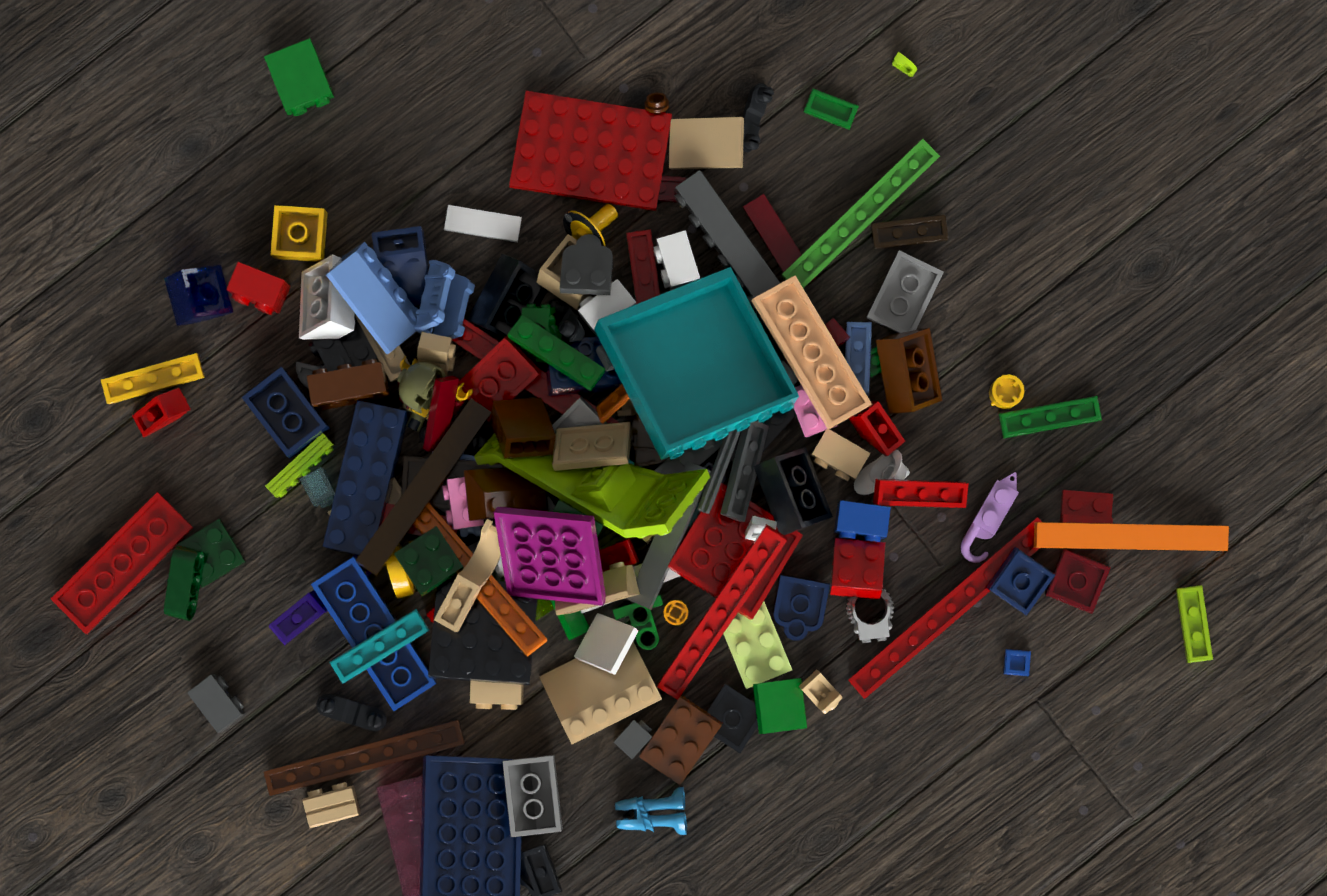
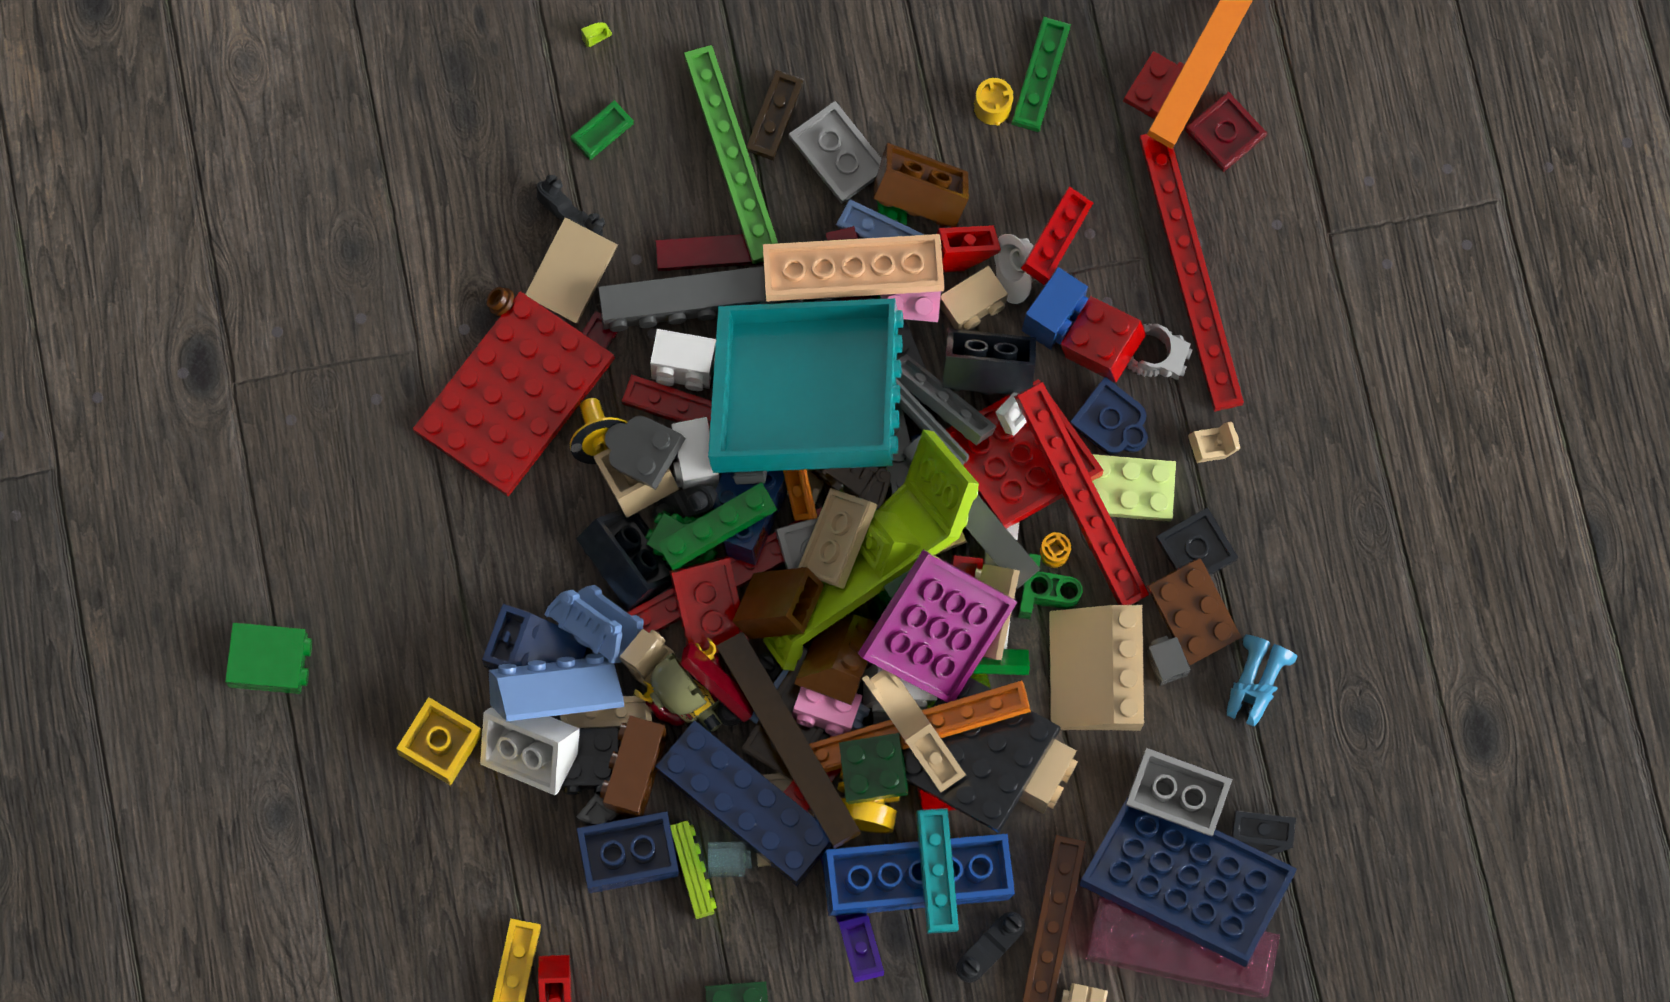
camera: 70 degrees left, 10 degrees down
clear blue slope [164,265,233,326] -> none
red brick [226,262,291,315] -> none
white tile [444,205,522,243] -> none
white tile [574,613,638,675] -> none
green tile [753,678,807,734] -> none
lavender plate [961,472,1019,563] -> none
dark blue tile [986,547,1055,616] -> none
blue tile [1003,649,1031,676] -> none
lime tile [1176,585,1213,663] -> none

